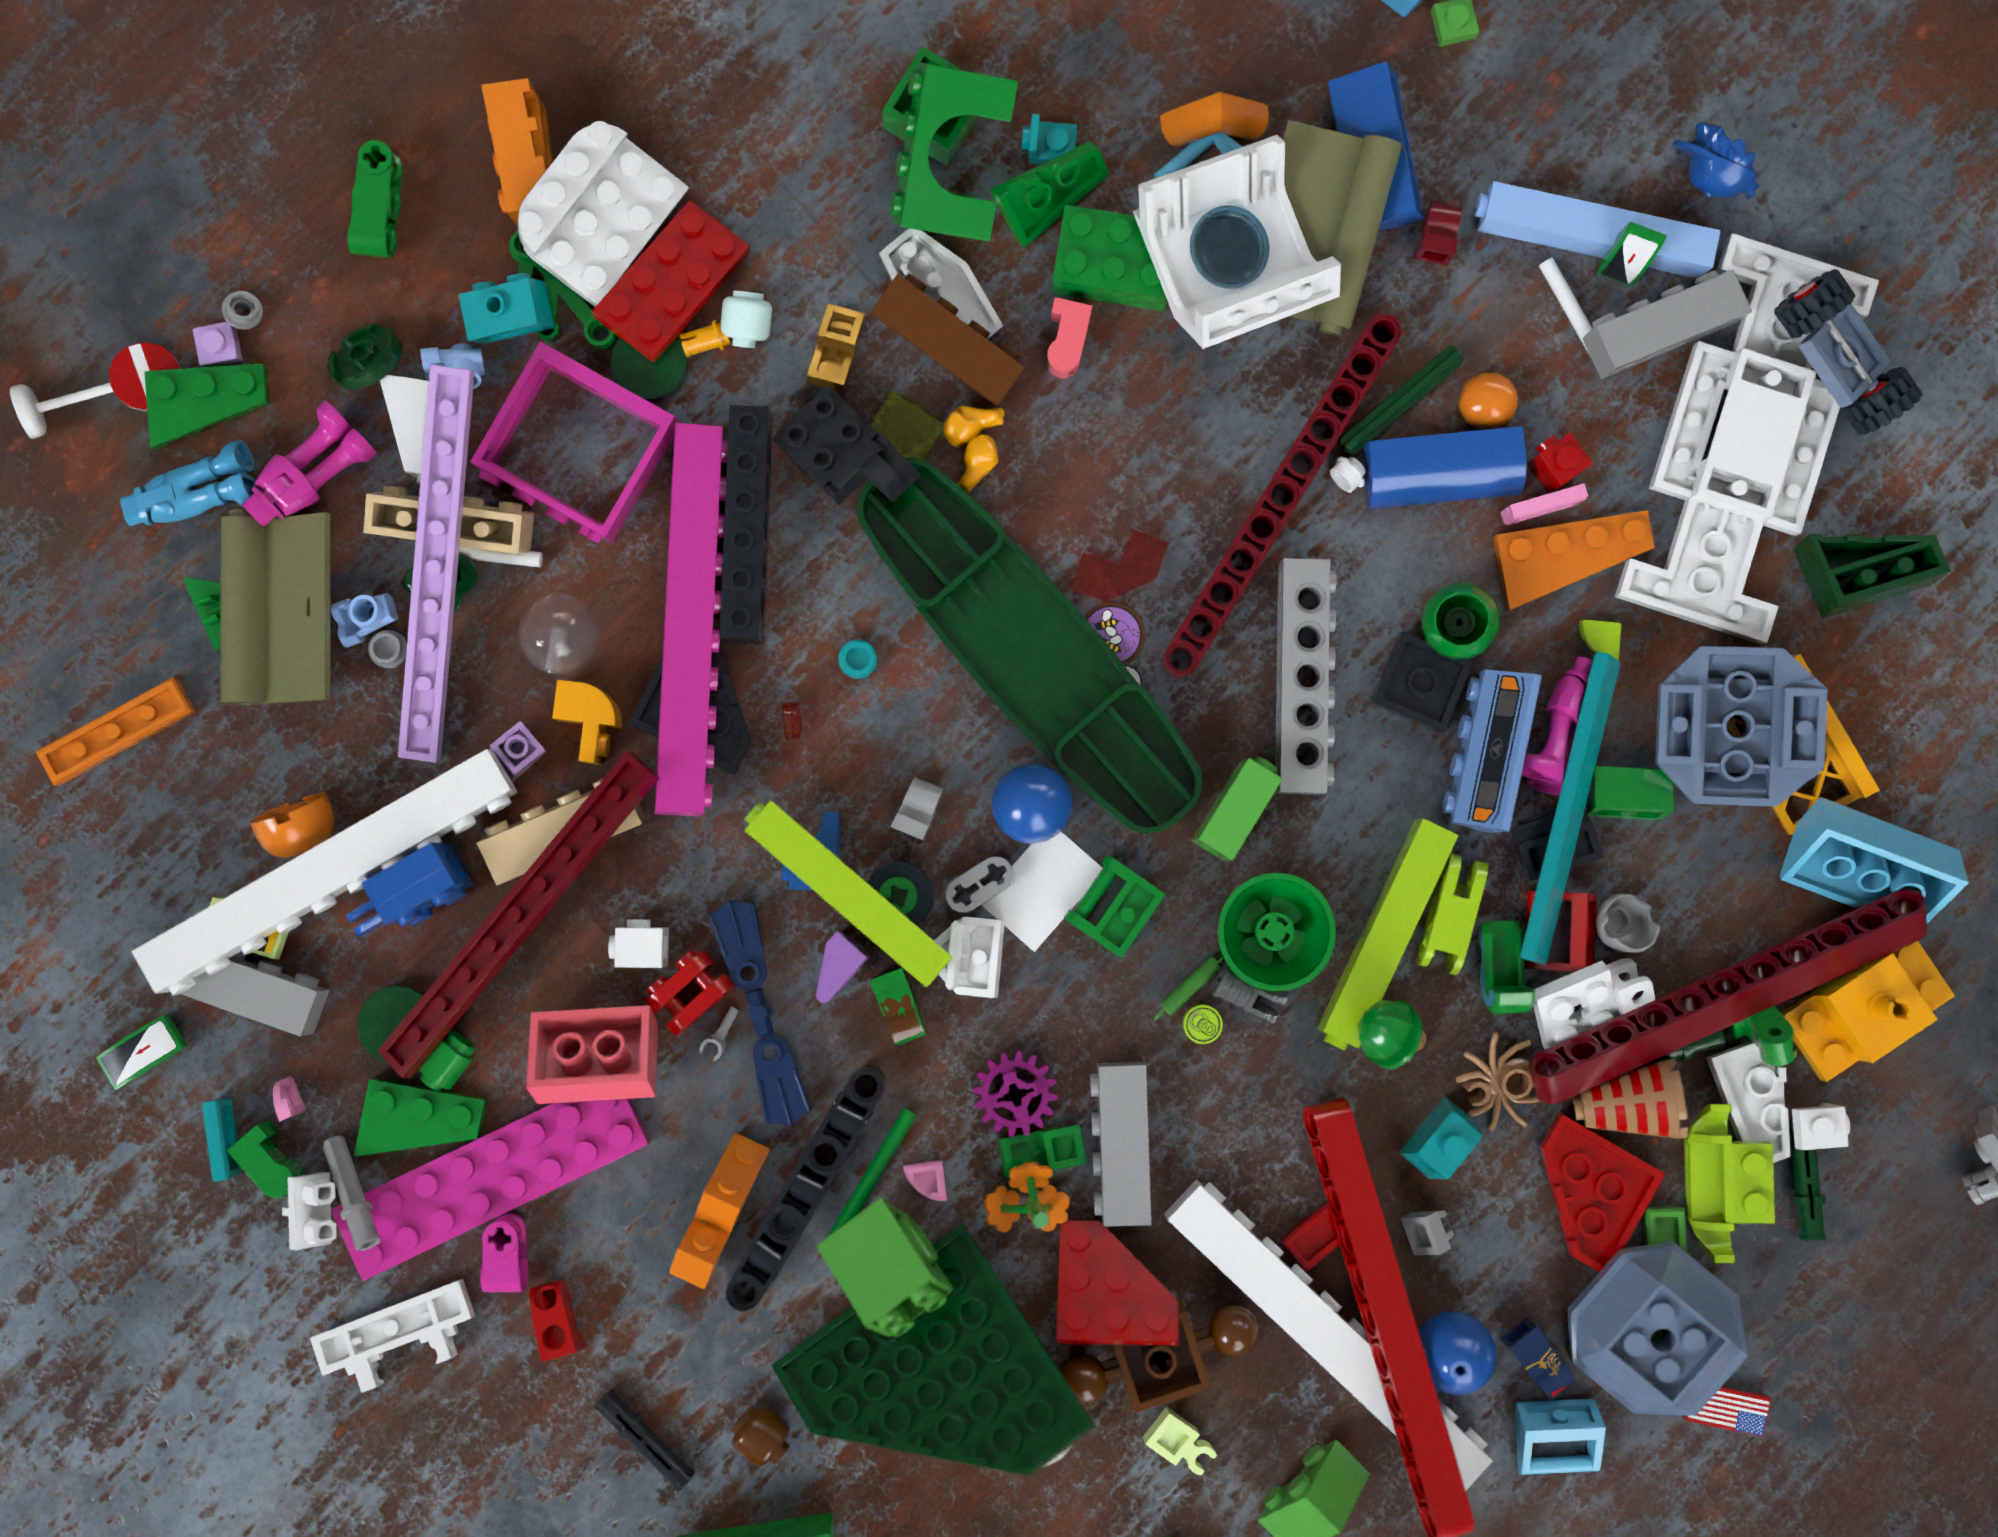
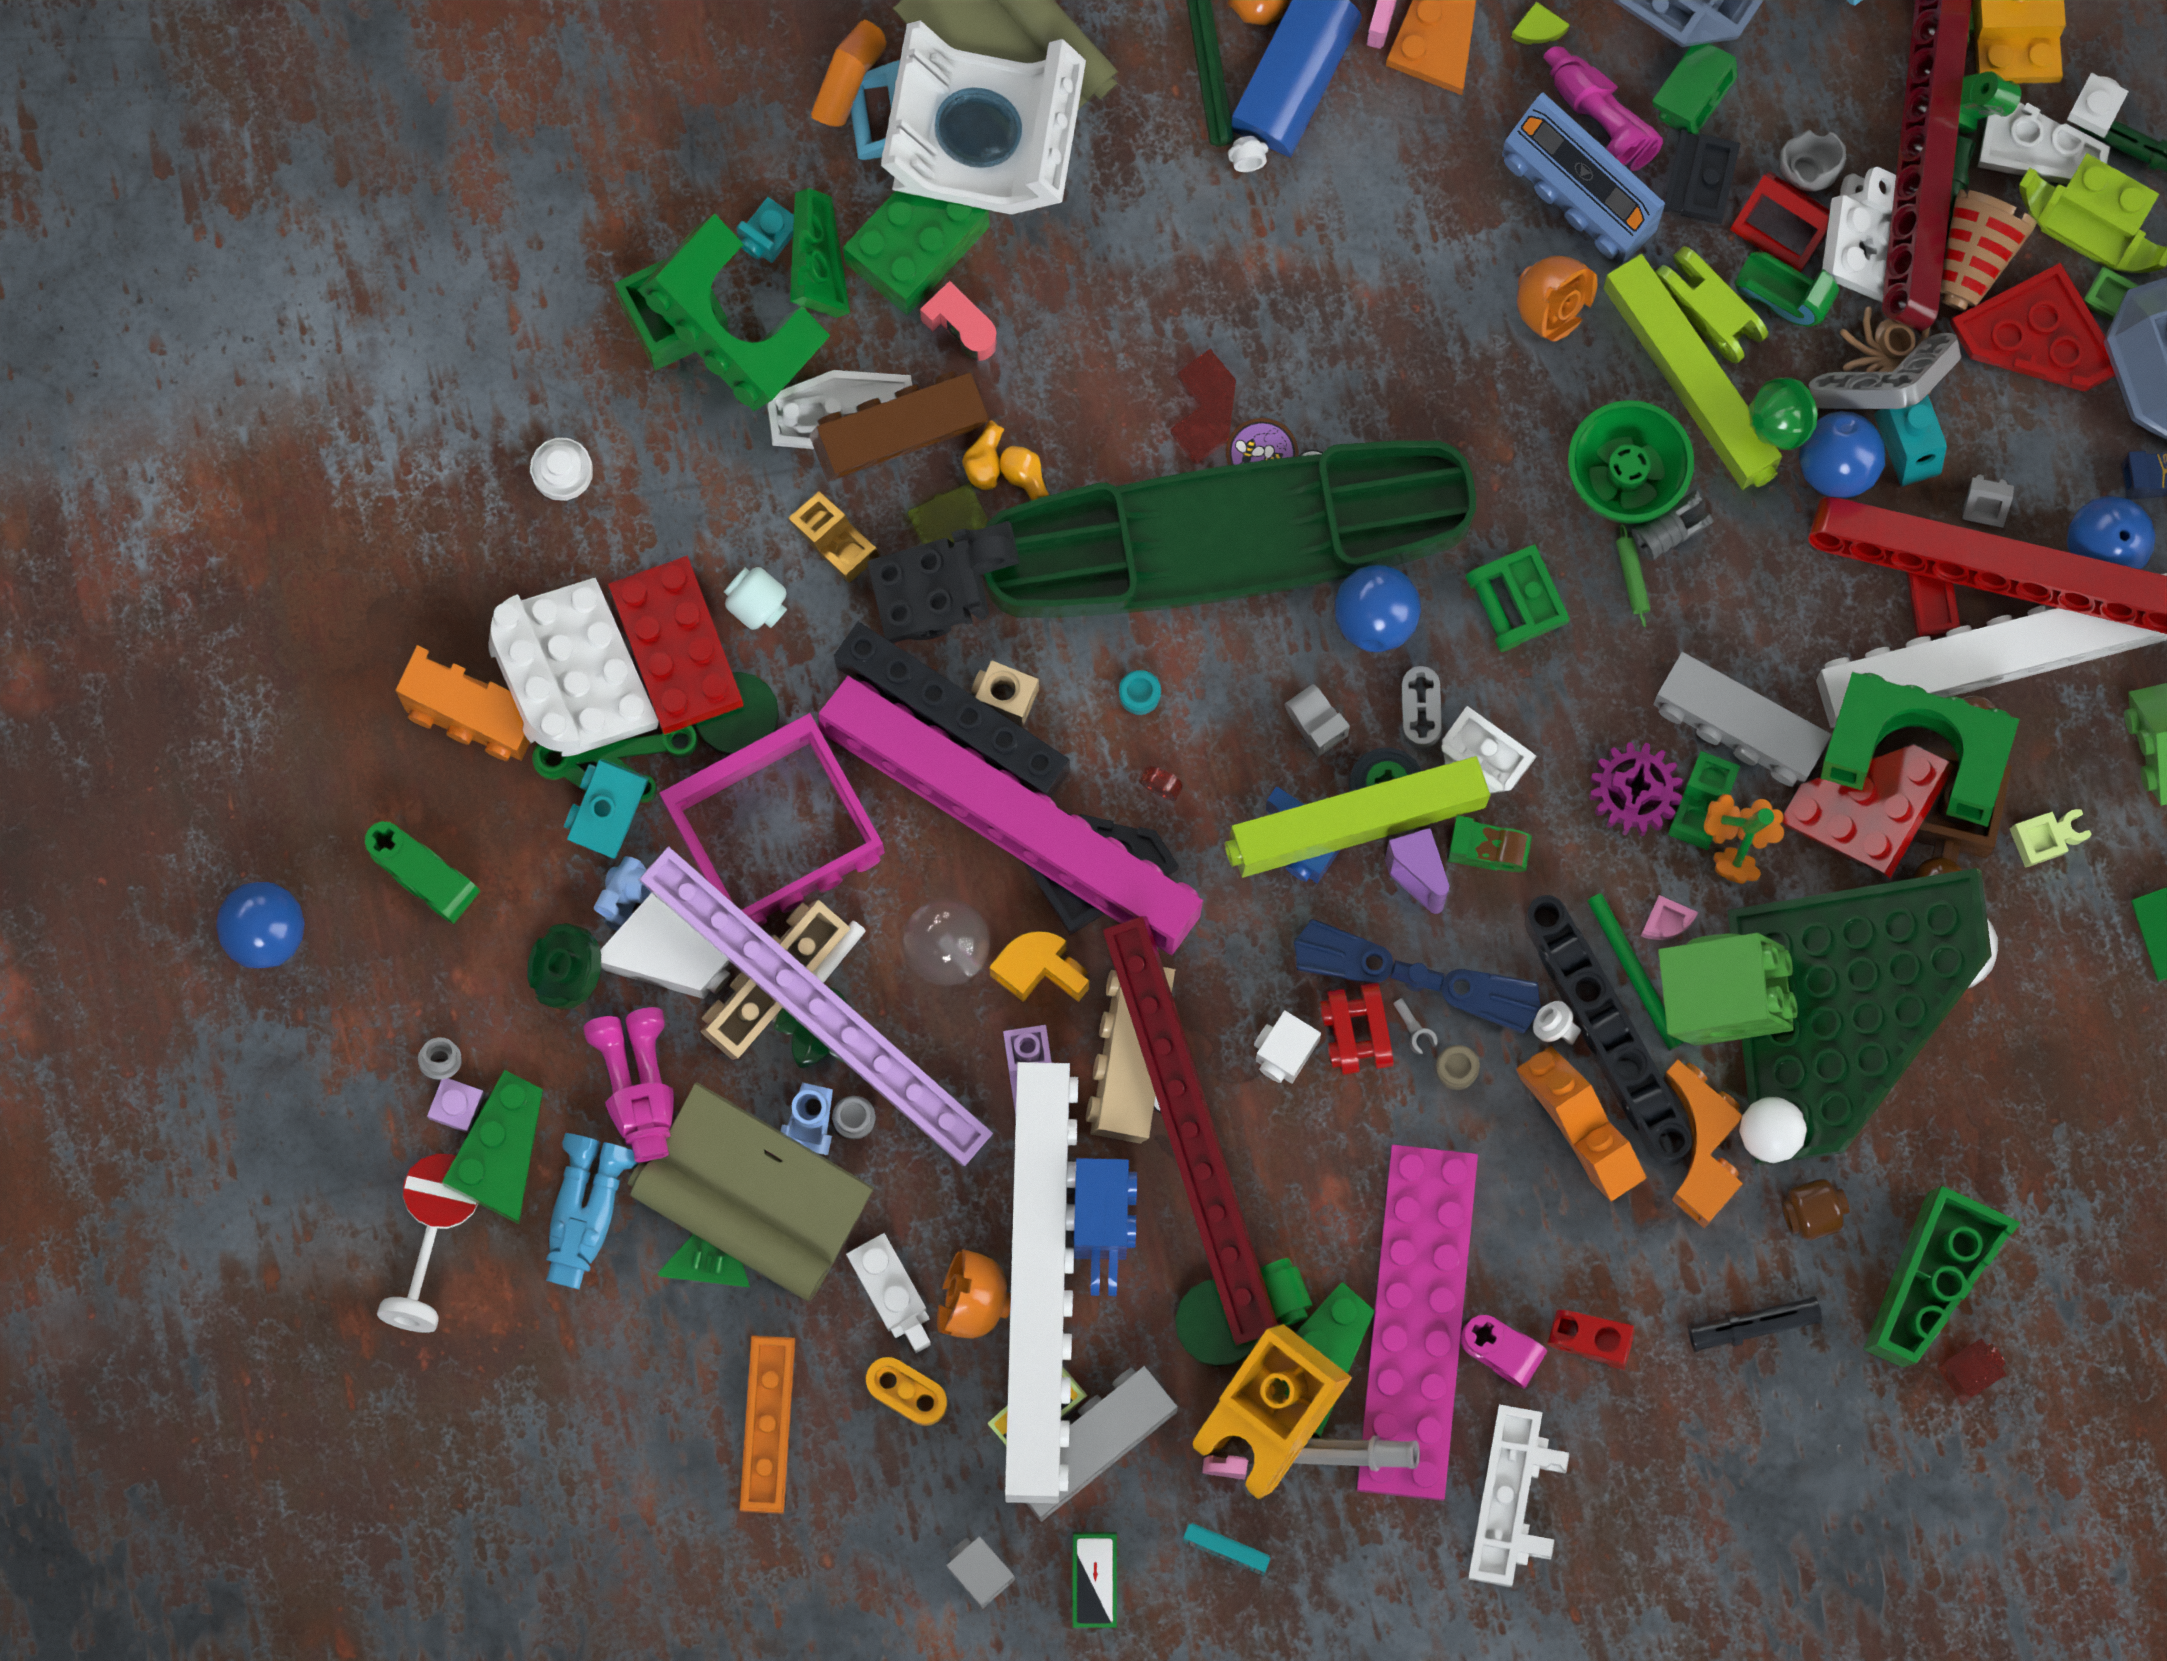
camera: 55 degrees left, 10 degrees down
green leg [227,1120,304,1198] -> none
white hips [282,1172,336,1250] -> none
coral brick [526,1005,658,1104] -> none
light orange pin [680,320,732,357] -> none
white sticker [982,832,1102,952] -> none
dark red beam [1161,313,1402,679] -> none
lime tile [1182,1004,1223,1044] -> none
bright green brick [1191,756,1283,861] -> none
light grey brick [1275,558,1337,795] -> none
black plate [1370,631,1474,733] -> none
green helmet [1422,583,1500,659] -> none
teal tile [1520,652,1621,965] -> none
none -> blue piece [216,882,305,968]
none -> white plate [530,438,593,501]
none -> white hinge [846,1233,931,1353]
none -> light orange plate [866,1357,947,1426]
none -> light grey brick [946,1536,1015,1609]
none -> tan brick [971,660,1039,728]
none -> light orange brick [1193,1324,1352,1499]
none -> dark tan tile [1436,1045,1480,1090]
none -> orange cylinder [1517,256,1598,341]
none -> white plate [1533,1001,1581,1045]
none -> orange arch [1663,1059,1743,1228]
none -> white hair [1739,1097,1807,1163]
none -> blue piece [1799,411,1886,499]
none -> light grey beam [1808,333,1961,409]
none -> green arch [1821,672,2020,827]

